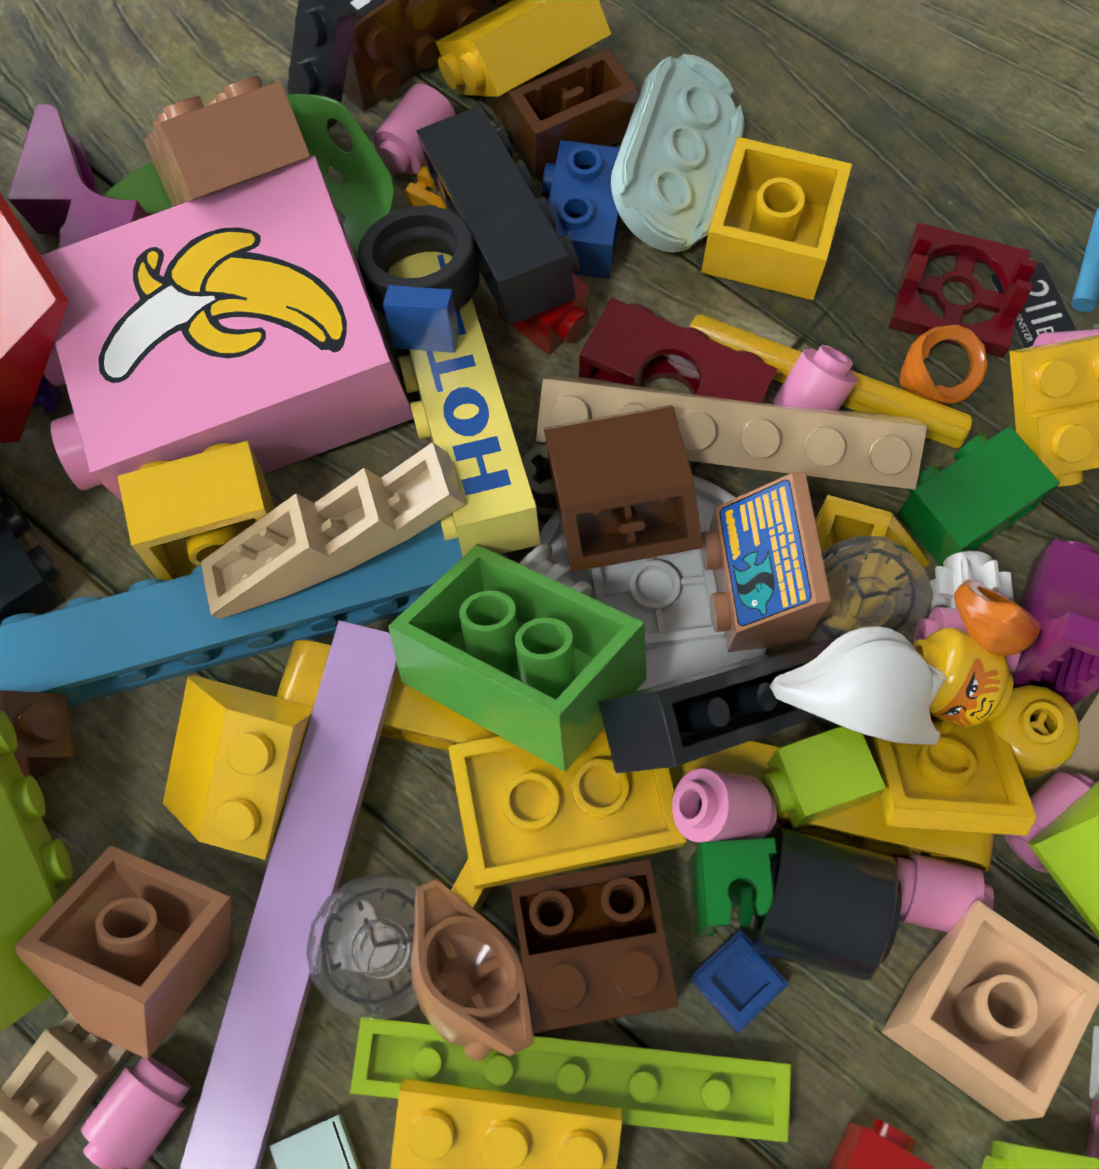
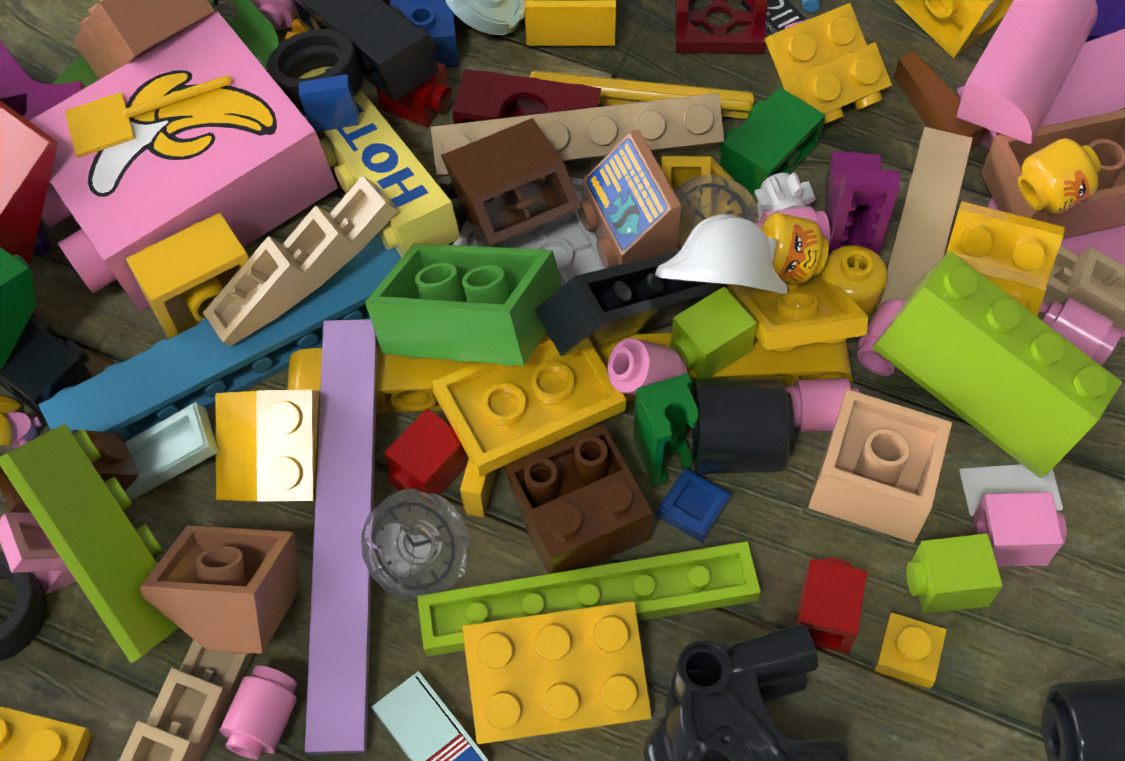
camera: 15 degrees left, 10 degrees down
nougat hat [411,879,534,1061] -> none
bright pink brick [774,345,857,411] -> none
orange piece [900,325,988,405] -> none
orange piece [954,579,1041,656] -> none
none -> yellow piece [65,75,232,158]
none -> light aqua tile [125,402,219,501]
none -> red brick [384,408,469,506]

